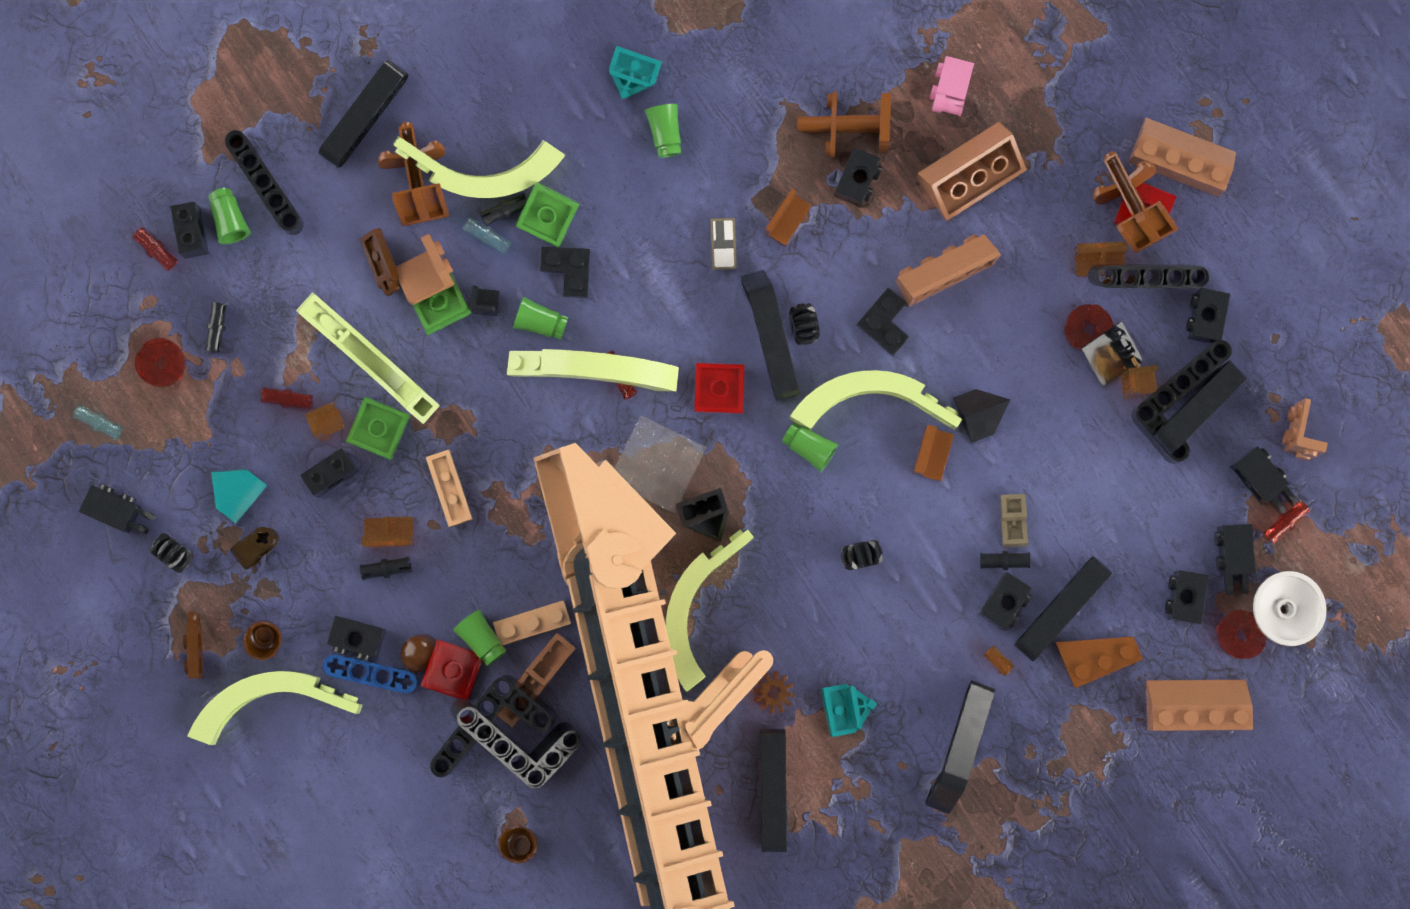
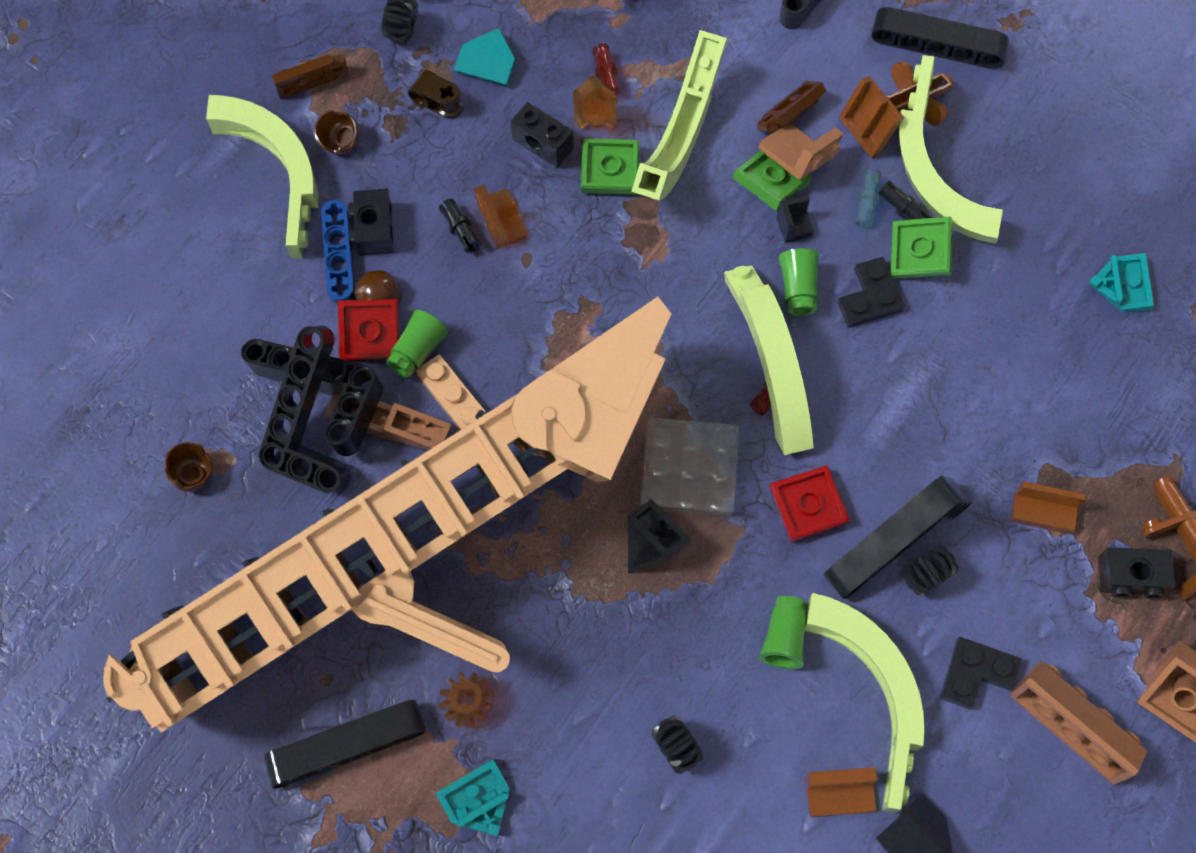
camera: 70 degrees right, 15 degrees down
light nougat plate [426,450,473,527] -> none
bright green plant [645,104,681,158] -> none
yellowish green arch [665,529,754,692] -> none
slope [710,217,737,270] -> none

